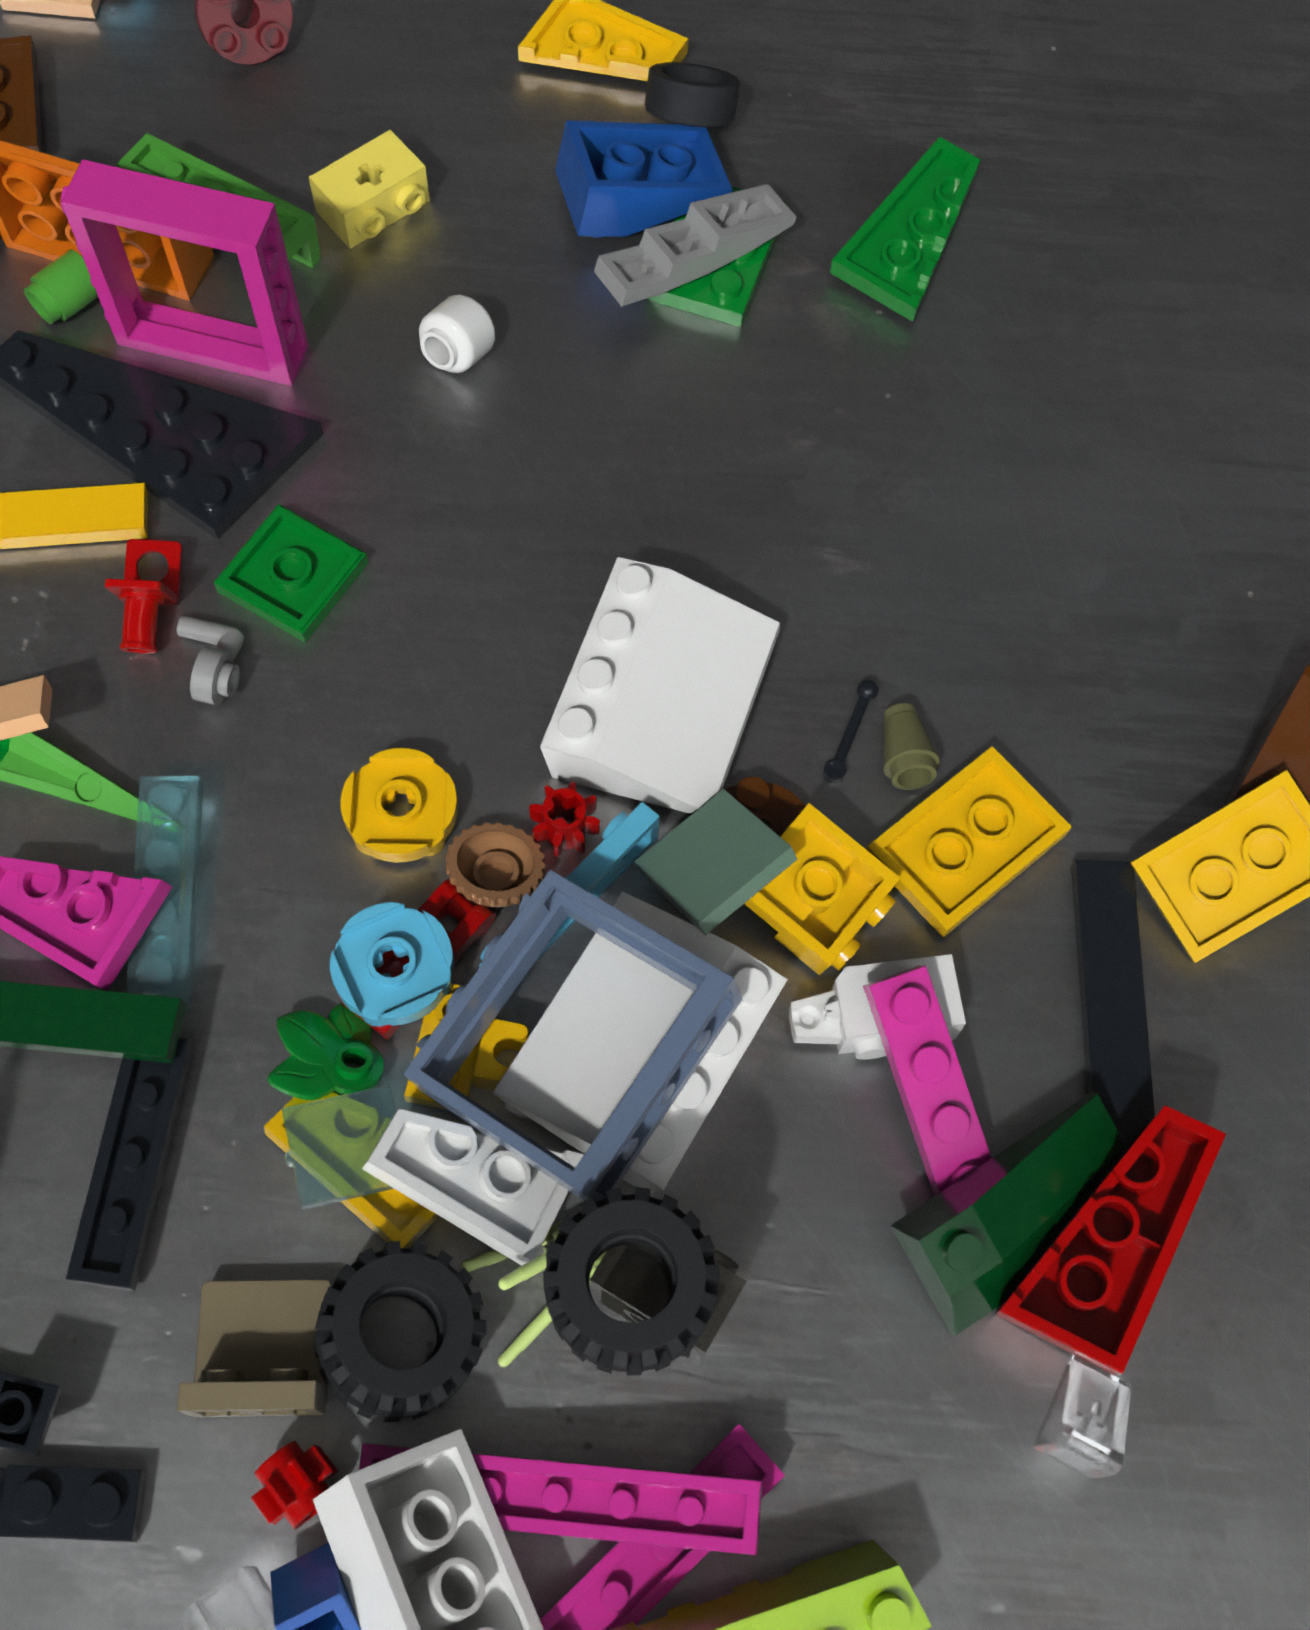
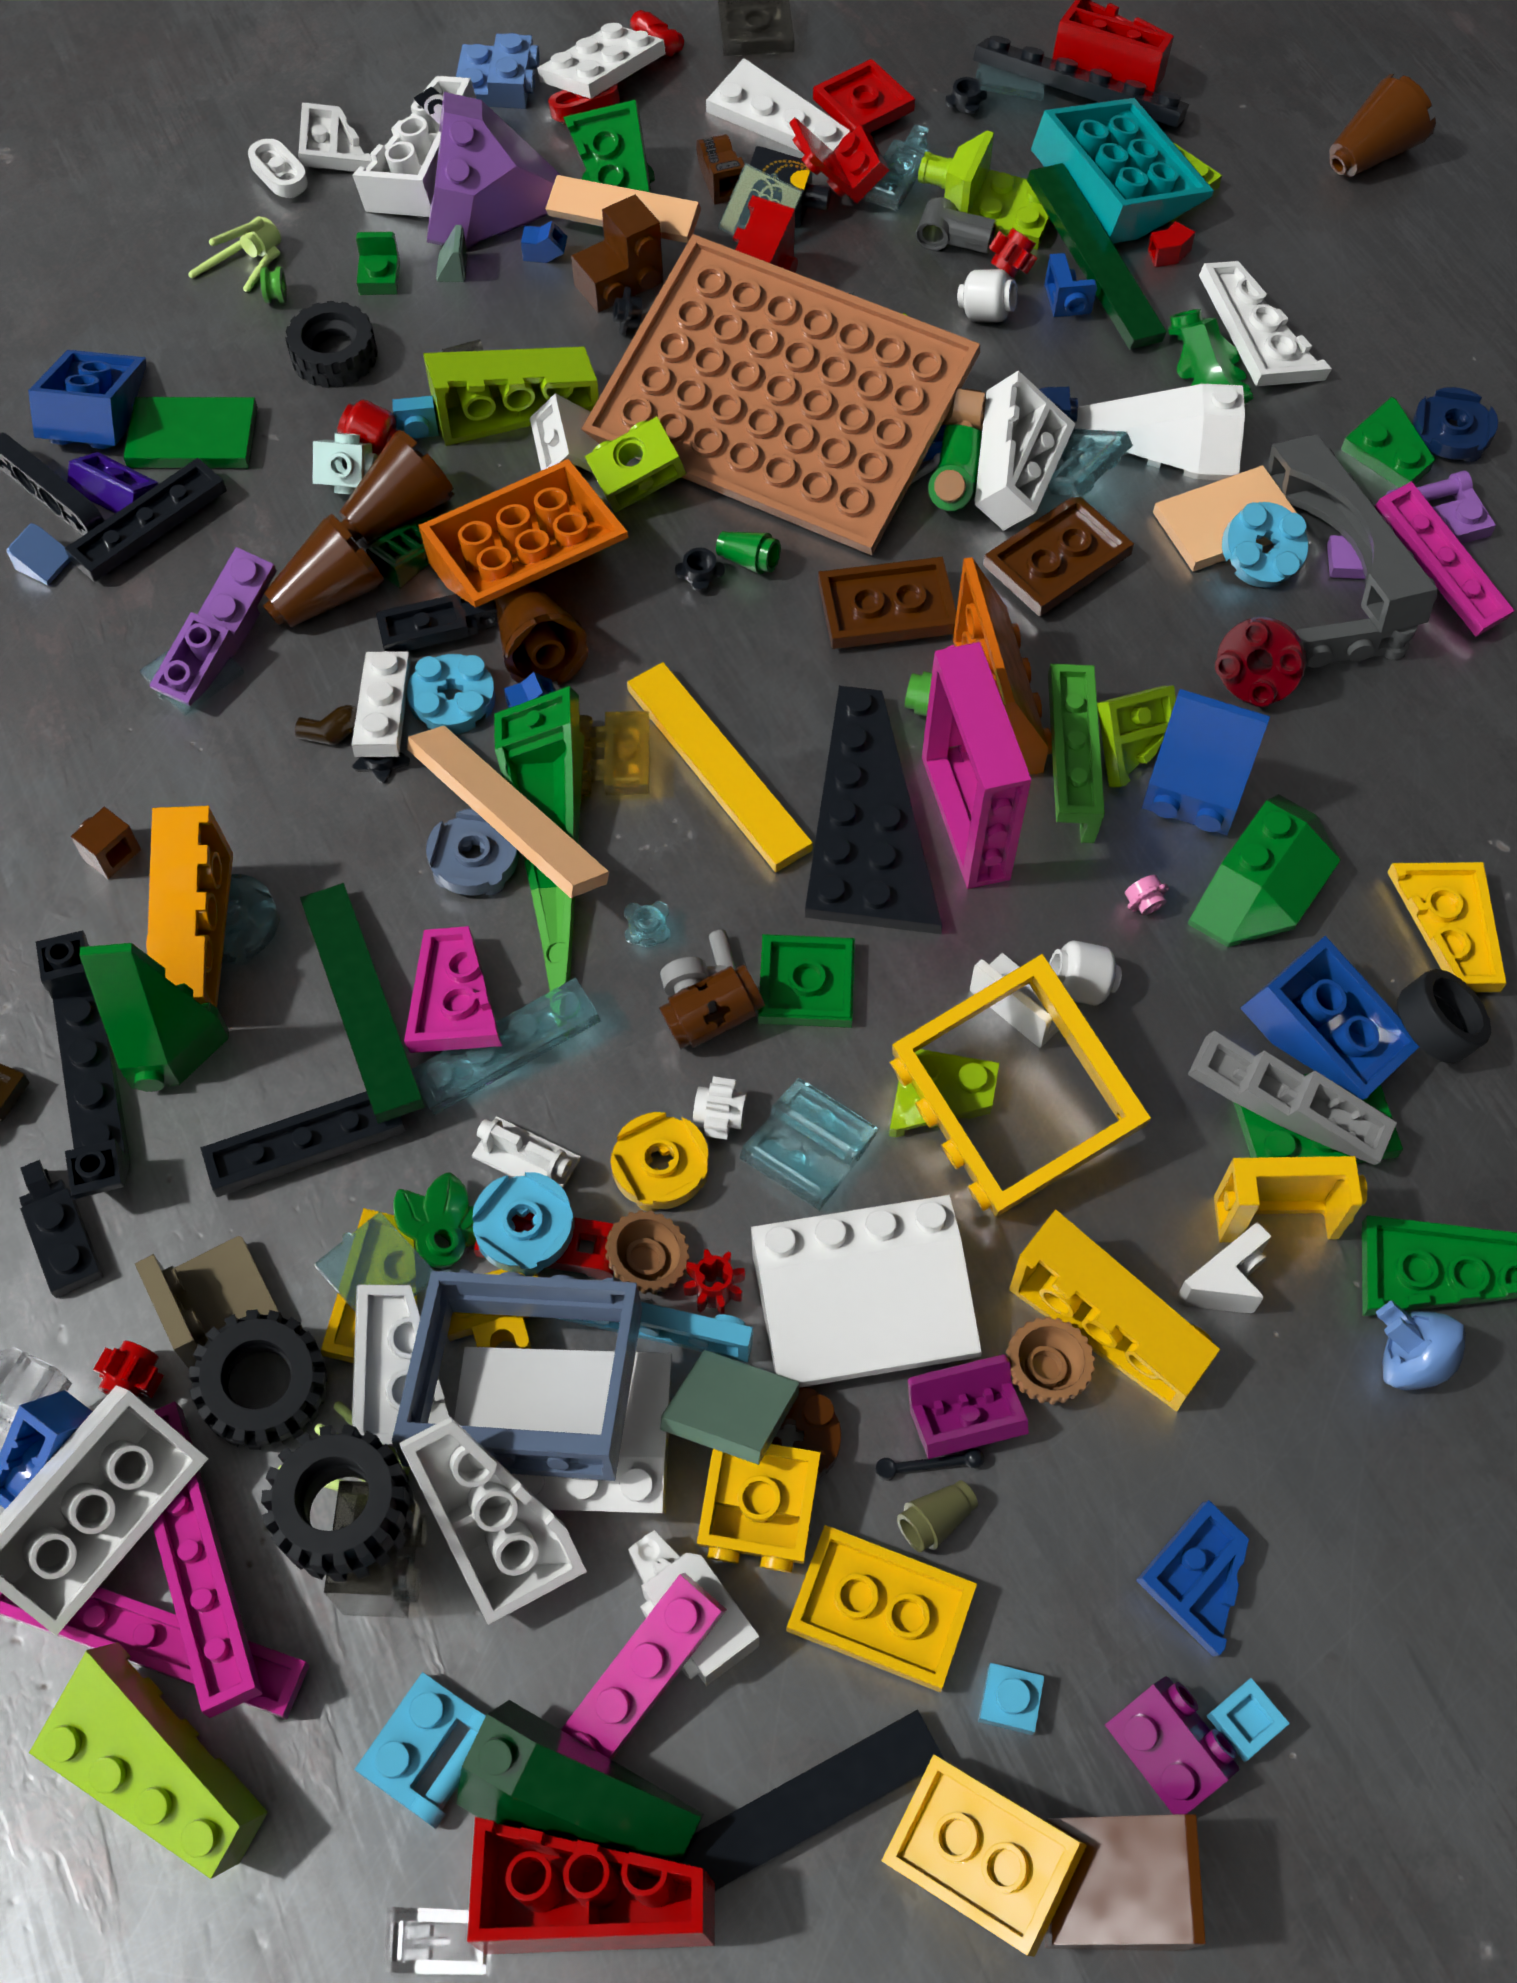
camera: 65 degrees right, 5 degrees down
red bracket [105,539,183,654] -> none
light yellow brick [309,130,430,249] -> none
none -> medium azure plate [354,1672,486,1829]
none -> white wedge [399,1417,587,1625]
none -> white hinge [472,1116,581,1188]
none -> clear light blue plate [624,901,671,947]
none -> reddish brown piece [659,964,765,1050]
none -> white gear [693,1076,747,1140]
none -> clear light blue slope [739,1078,878,1211]
none -> yellow window [889,954,1151,1218]
none -> lime wing [889,1049,999,1138]
none -> magenta bracket [907,1354,1029,1459]
none -> white panel [970,953,1059,1048]
none -> medium azure plate [978,1663,1044,1735]
none -> medium nougat hat [1006,1317,1095,1405]
none -> yellow wedge [1009,1209,1220,1412]
none -> lime wing [1097,685,1176,787]
none -> magenta bracket [1105,1676,1240,1815]
none -> bright pink plate [1125,875,1169,915]
none -> blue wing [1136,1500,1249,1656]
none -> blue slope [1142,689,1270,836]
none -> white slope [1176,1222,1272,1314]
none -> green wedge [1188,794,1341,947]
none -> medium azure plate [1207,1678,1290,1762]
none -> yellow panel [1214,1156,1367,1243]
none -> medium blue piece [1376,1300,1466,1390]

